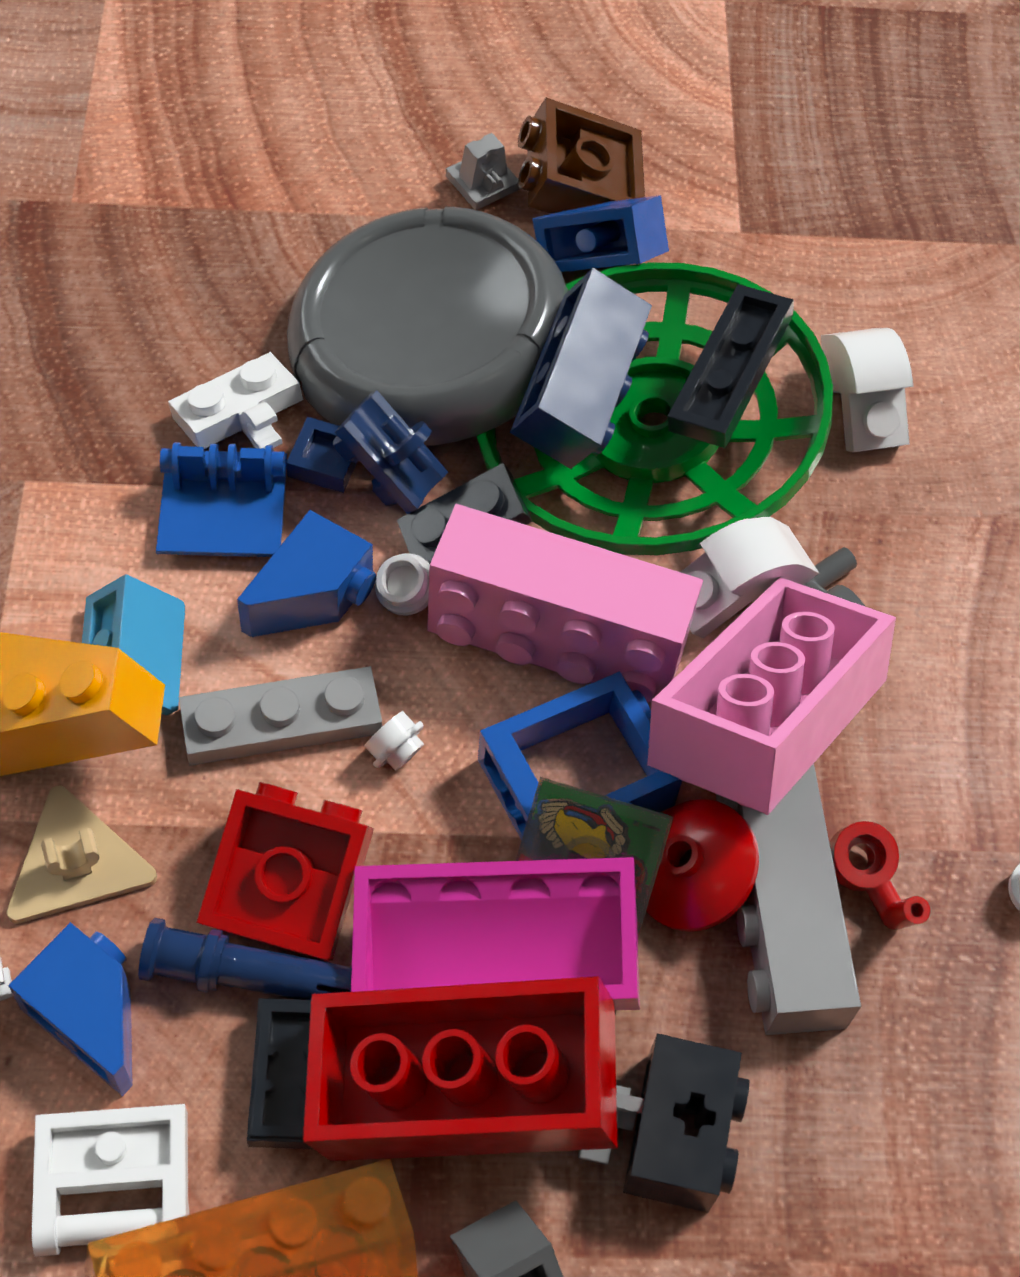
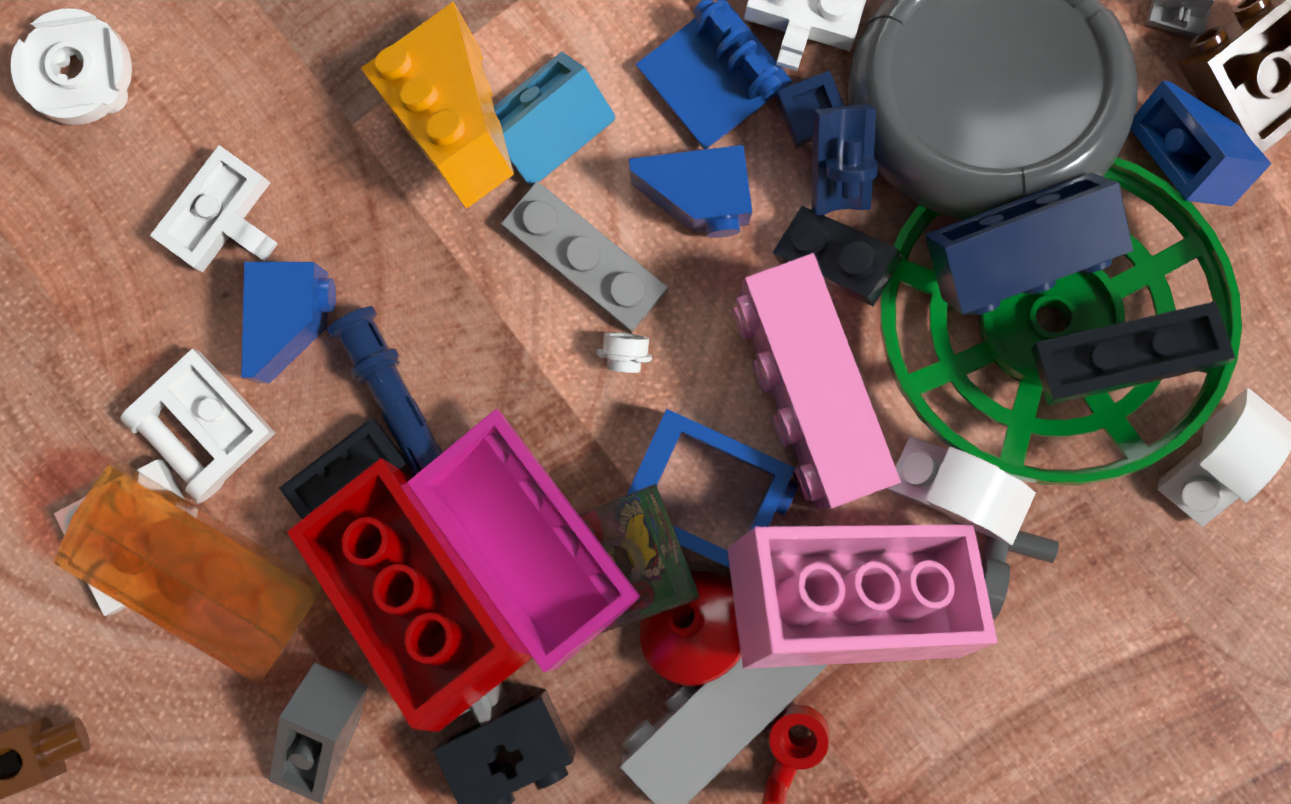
camera: 60 degrees right, 25 degrees up
tan piece [7,786,157,924] -> none
red plate [196,782,374,961] -> none
white plate [375,553,430,615] -> none

